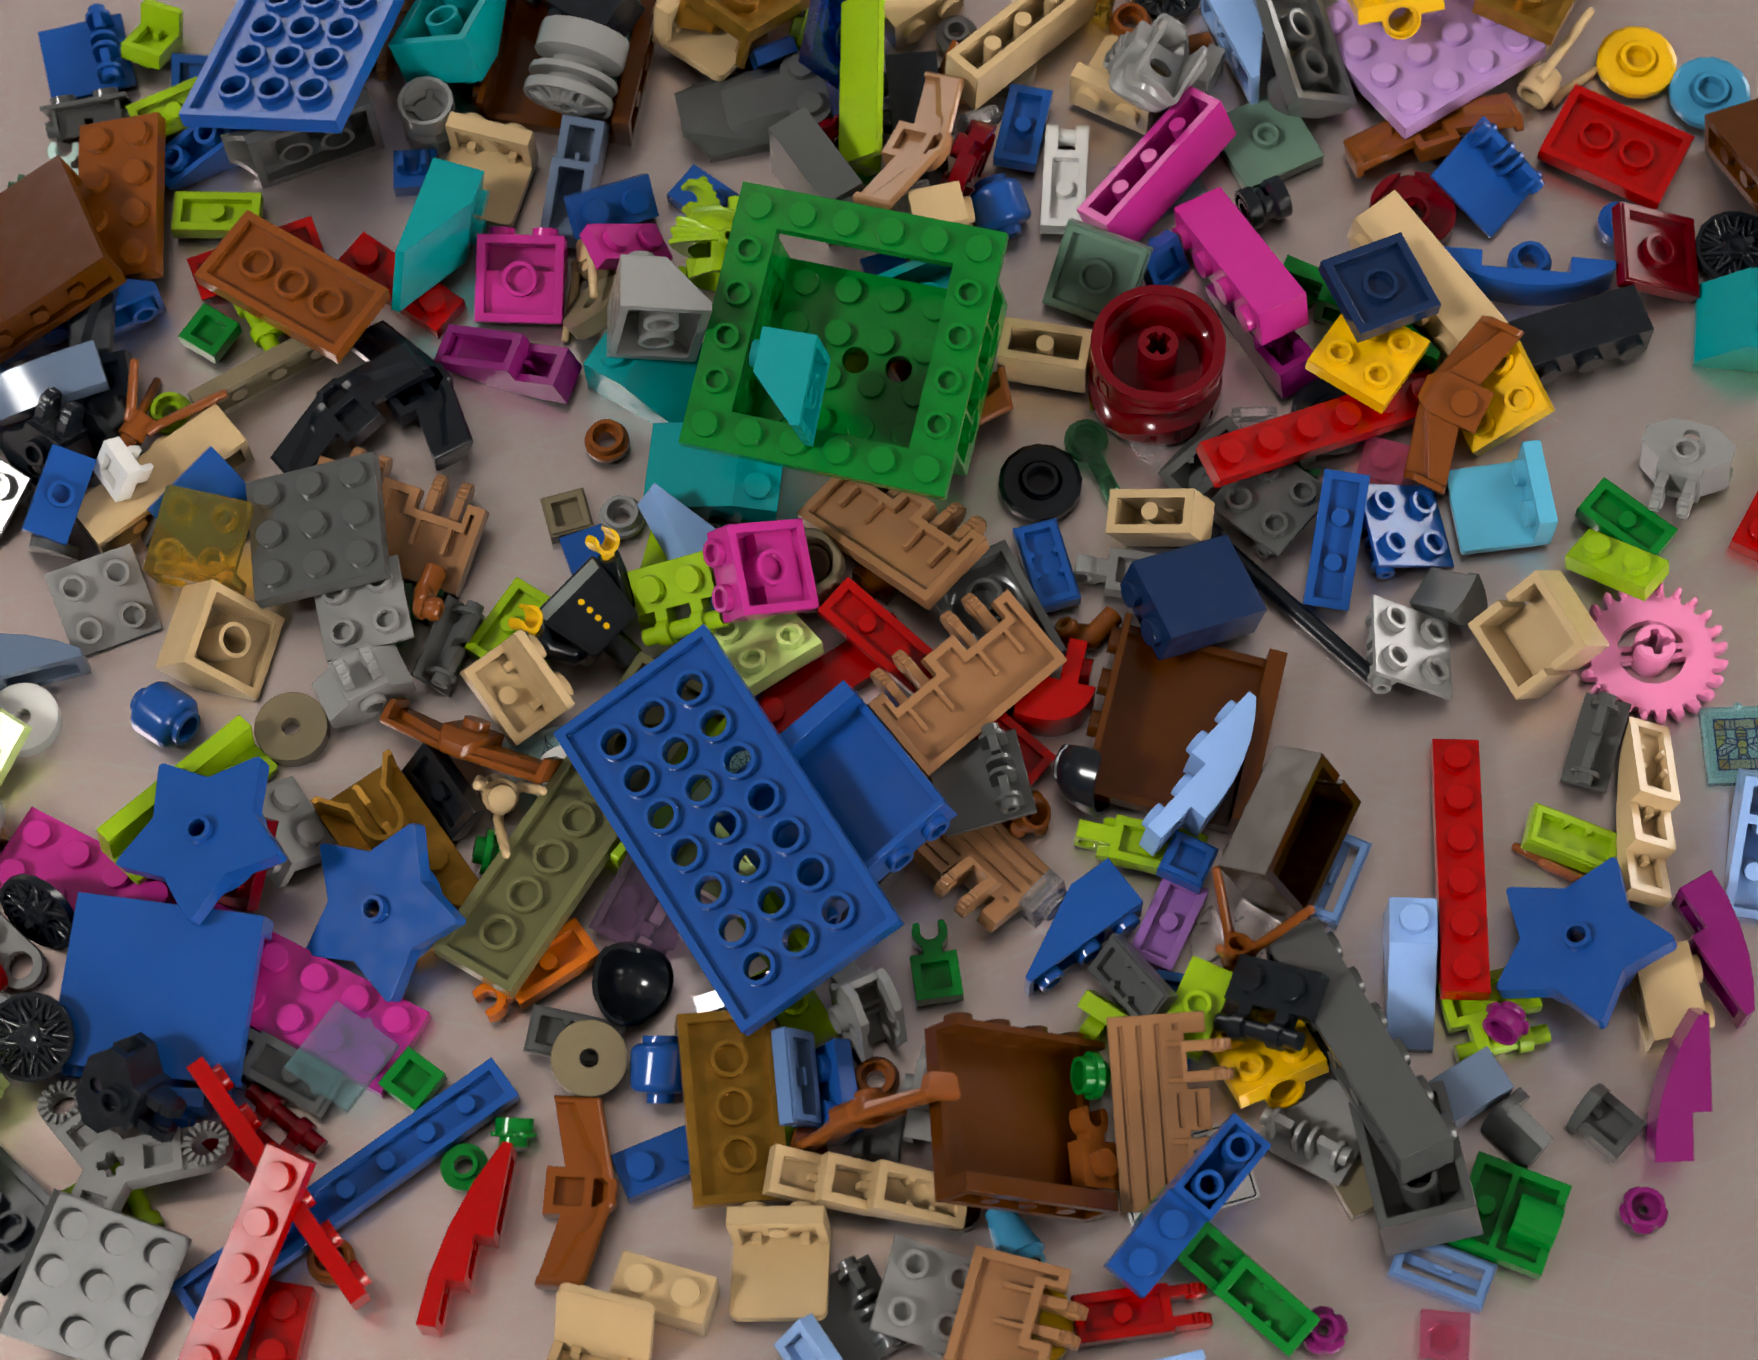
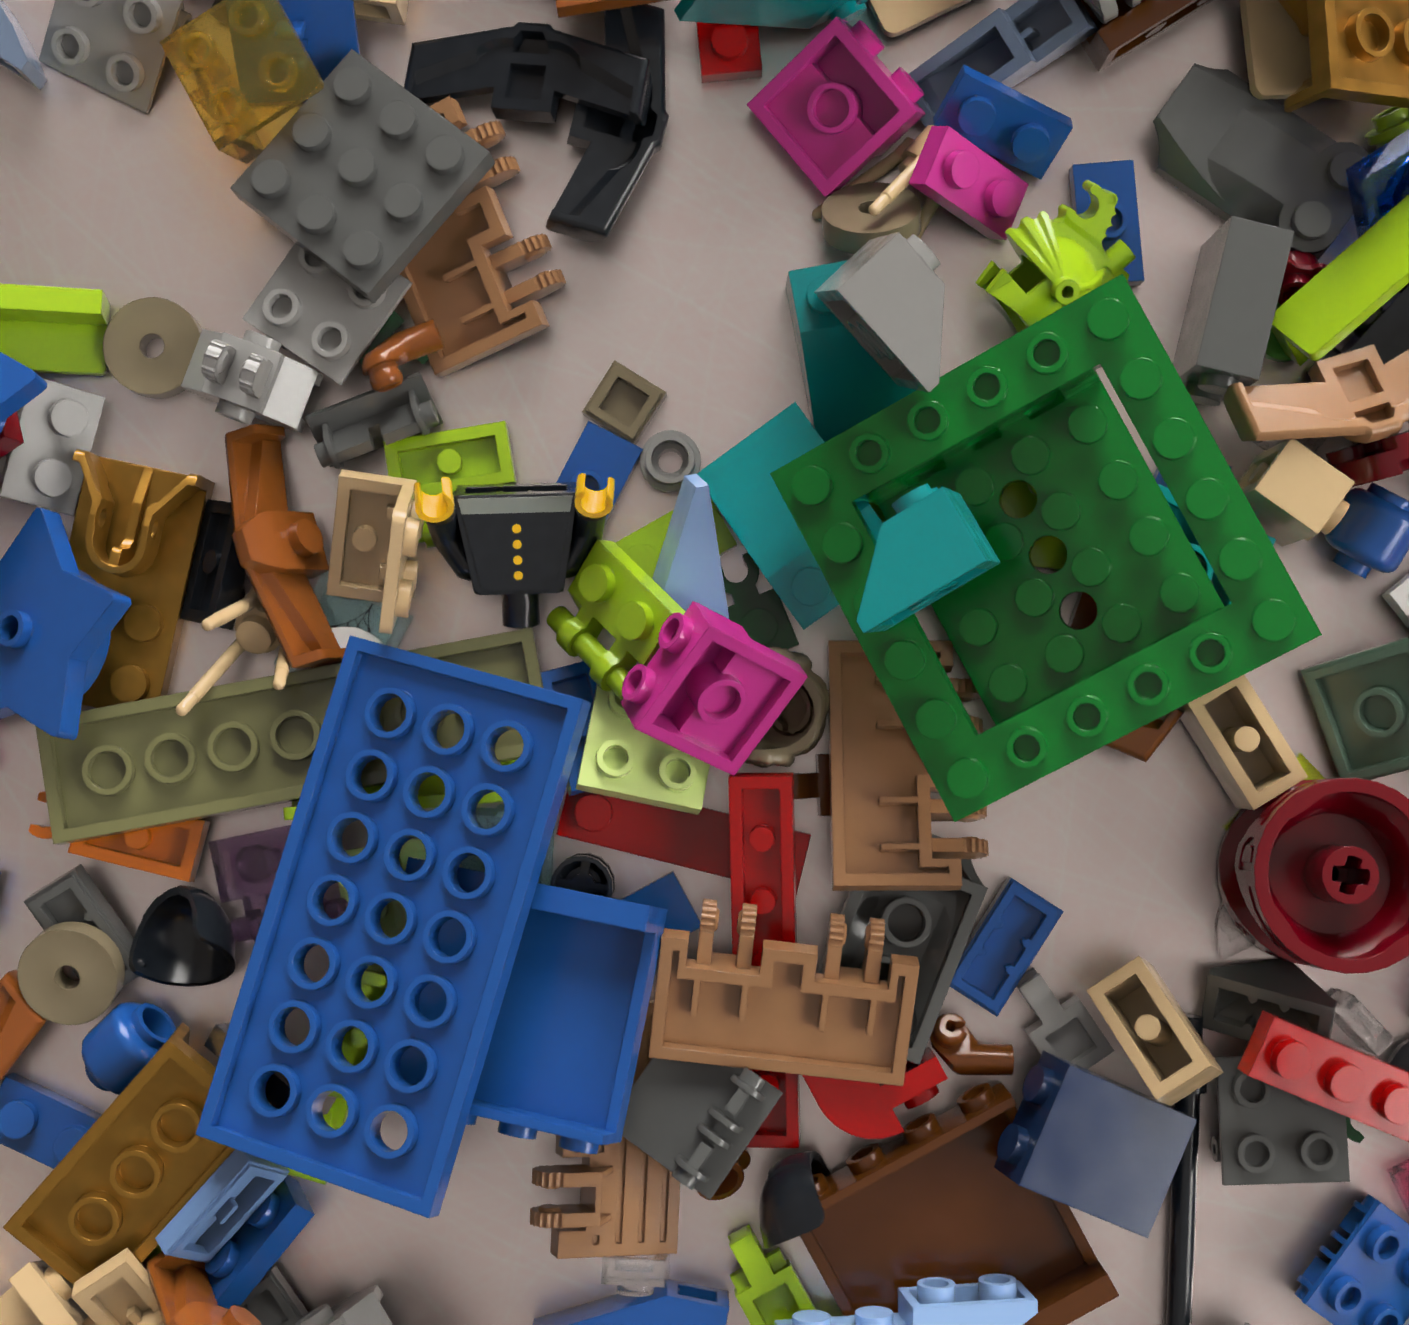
camera: 45 degrees right, 20 degrees up
blue head [130,681,200,749] -> none
tan slope [155,579,285,701] -> none
magenta slope [434,324,582,404] -> none
green plate [471,828,500,875] -> none
dark orange plate [585,419,630,463] -> none
blue tile [748,35,798,70] -> none
light grey hinge [827,962,907,1065] -> none
dark orange plate [854,1056,900,1094] -> none
green plate [909,919,964,1006] -> none
black wheel [998,444,1082,522] -> none
clear green plate [1063,419,1120,503] -> none
blue plate [1302,469,1370,611] -> none

